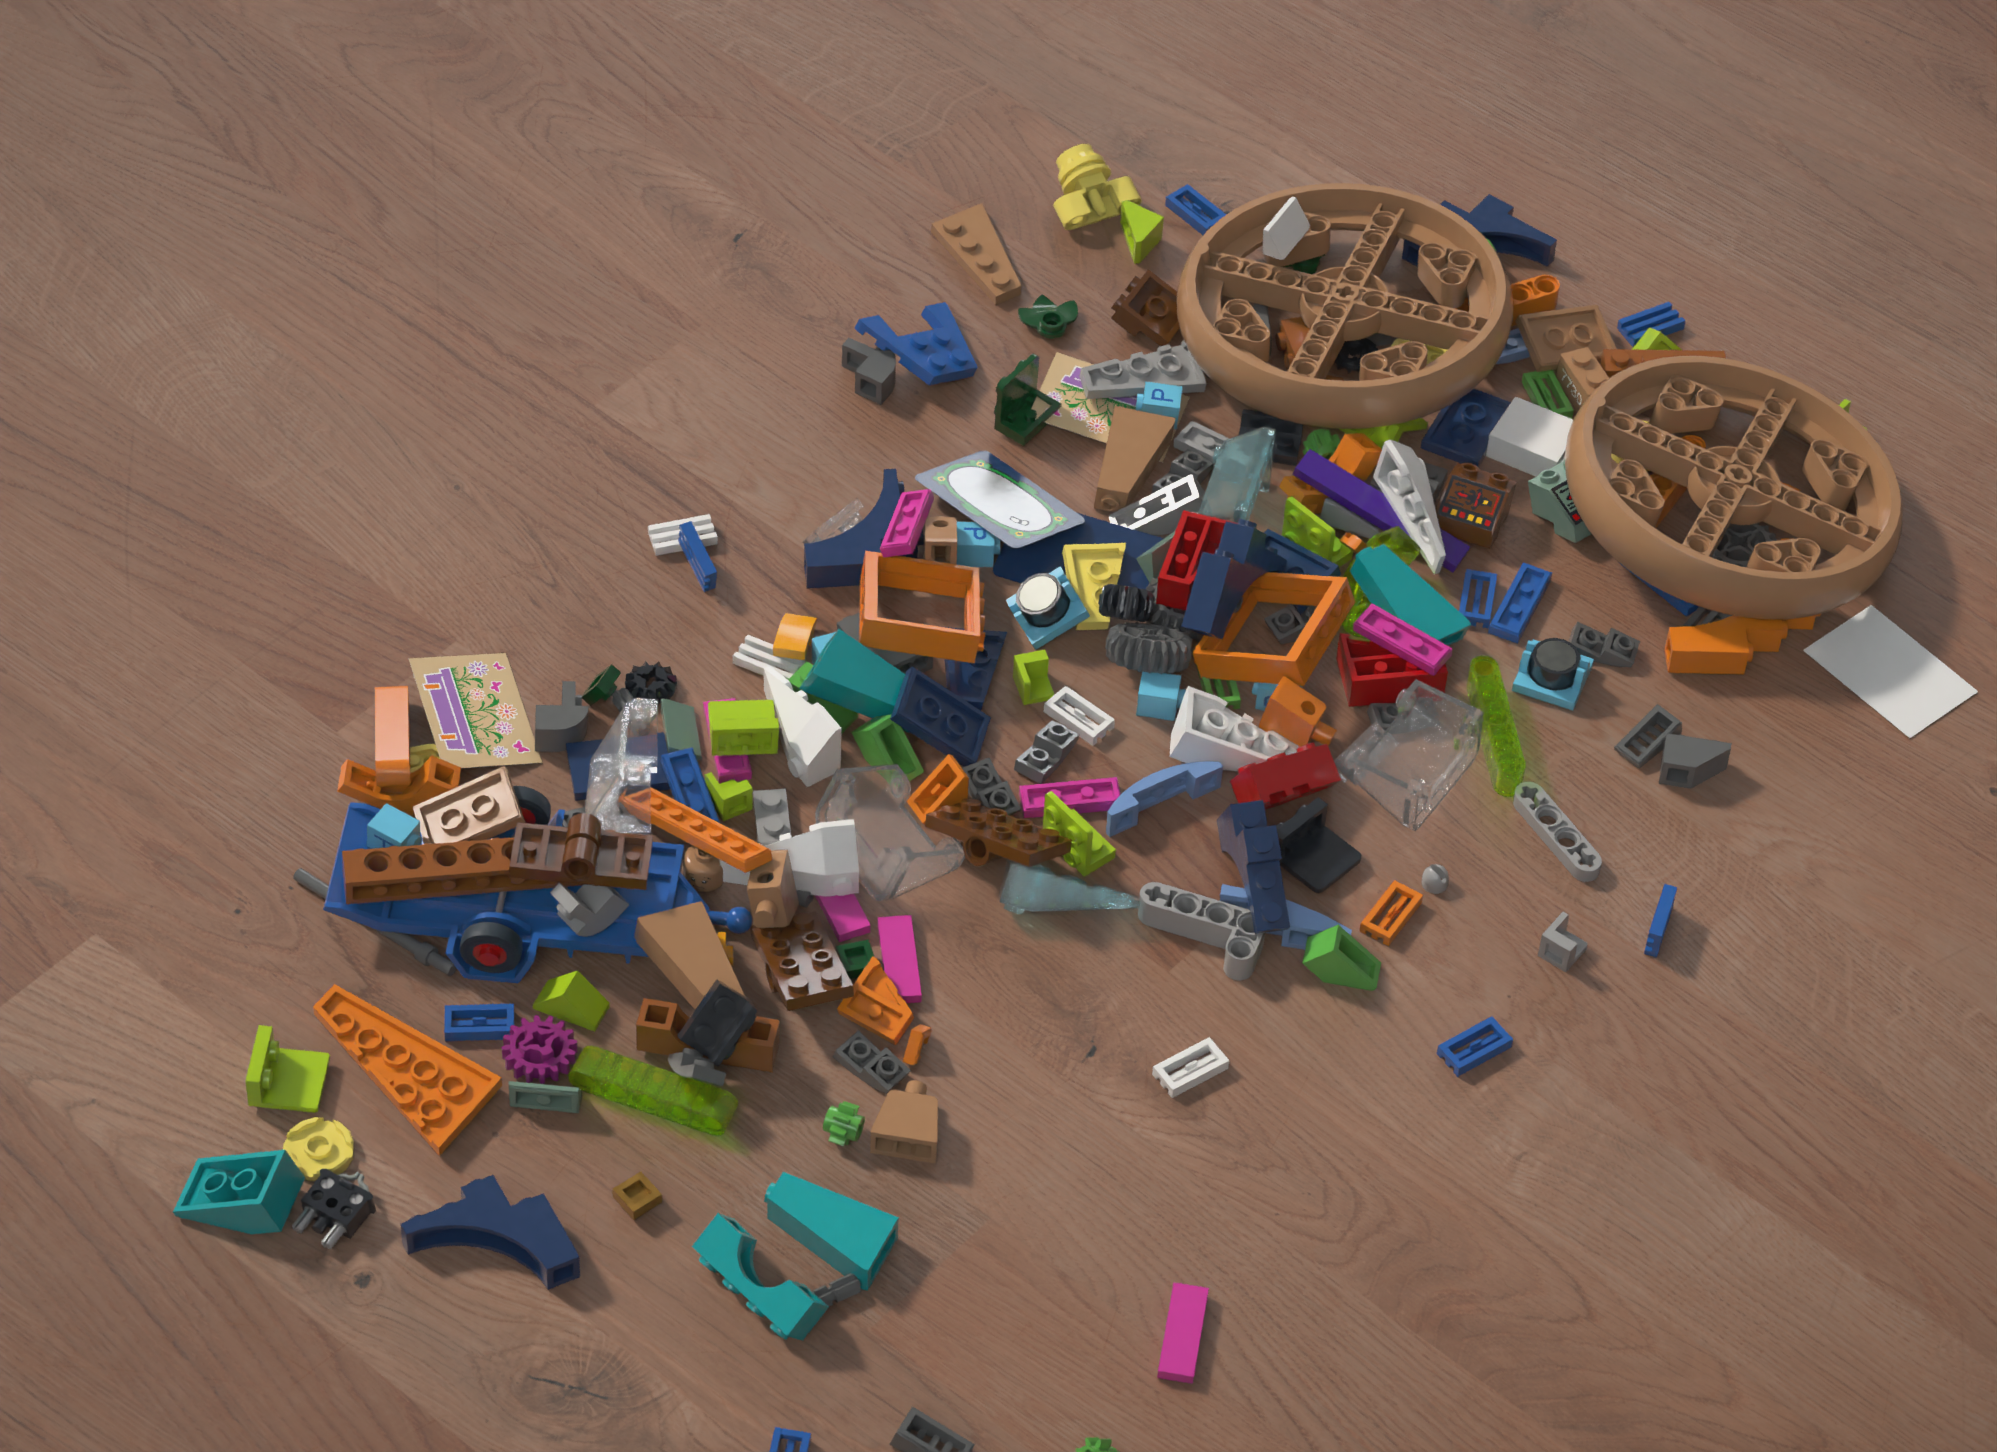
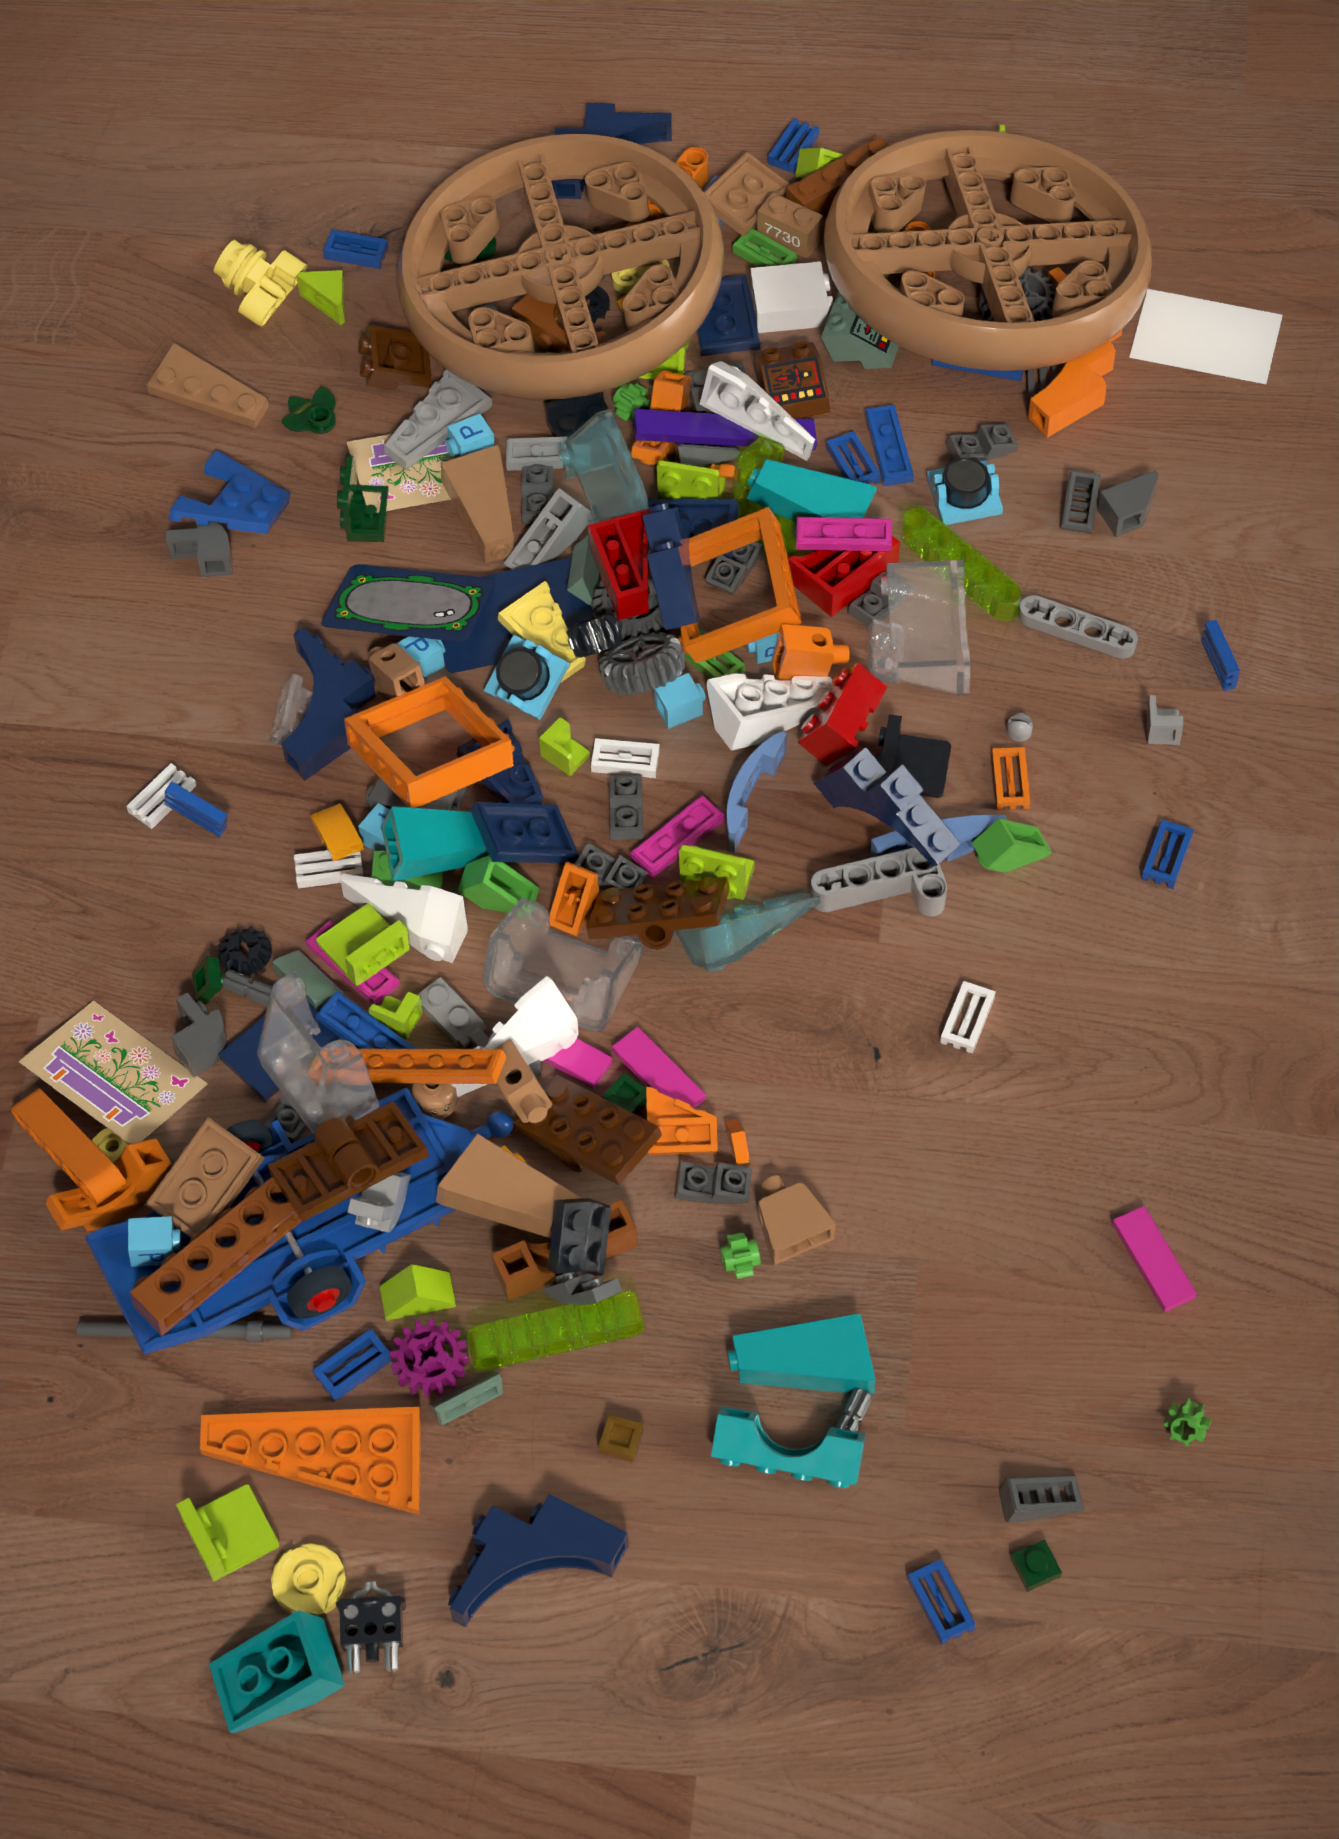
camera: 30 degrees left, 10 degrees up
dark pink tile [880,489,934,557] -> none
white slope [1263,197,1310,260] -> none

